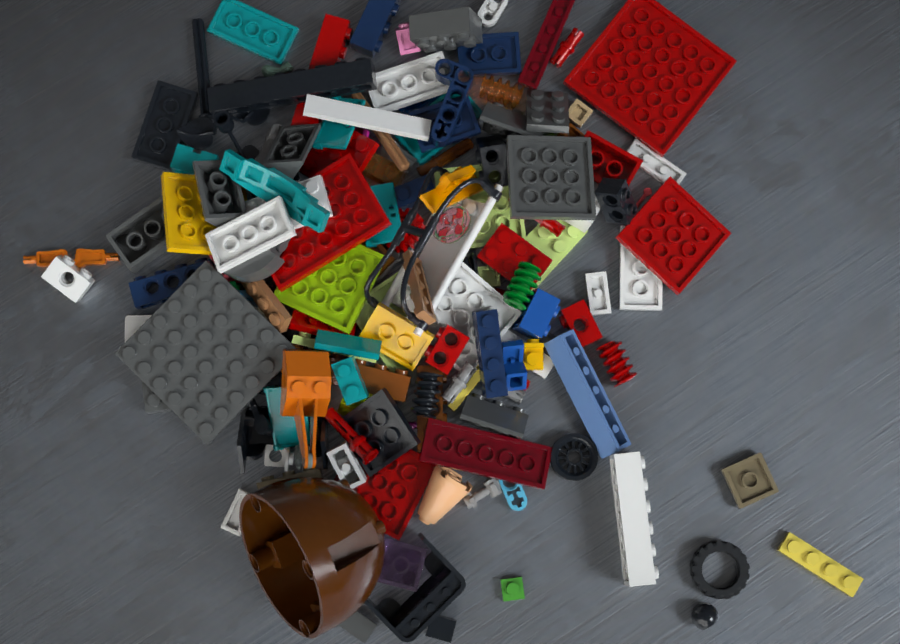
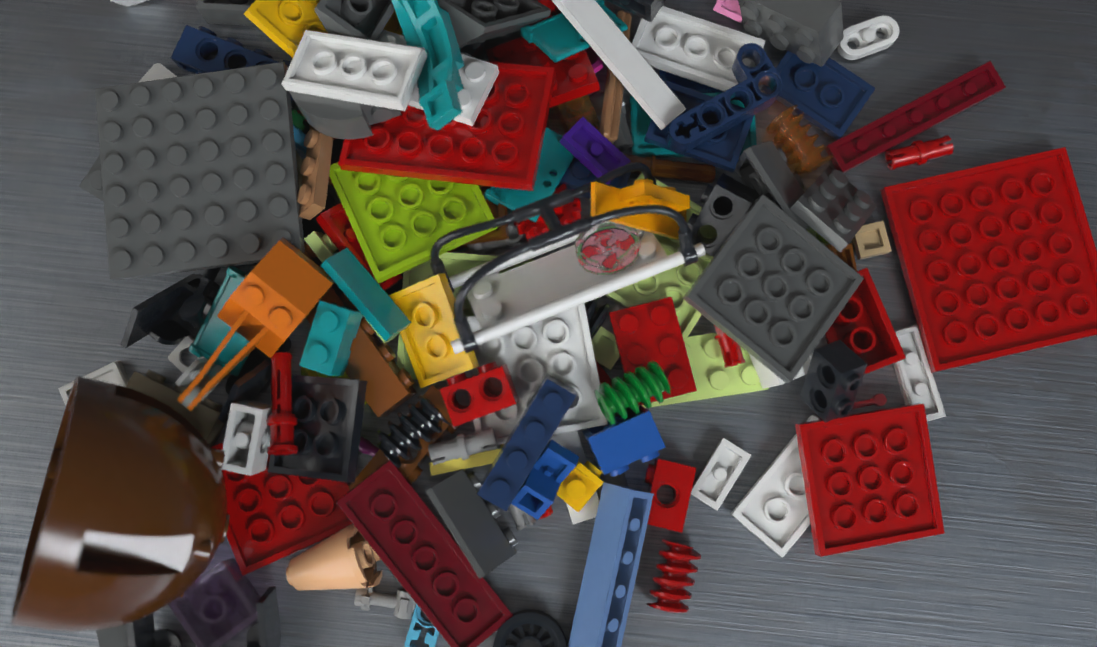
camera: 45 degrees right, 0 degrees up
medium nougat plate [402,250,436,325] -> none
none -> dark purple plate [559,117,630,185]

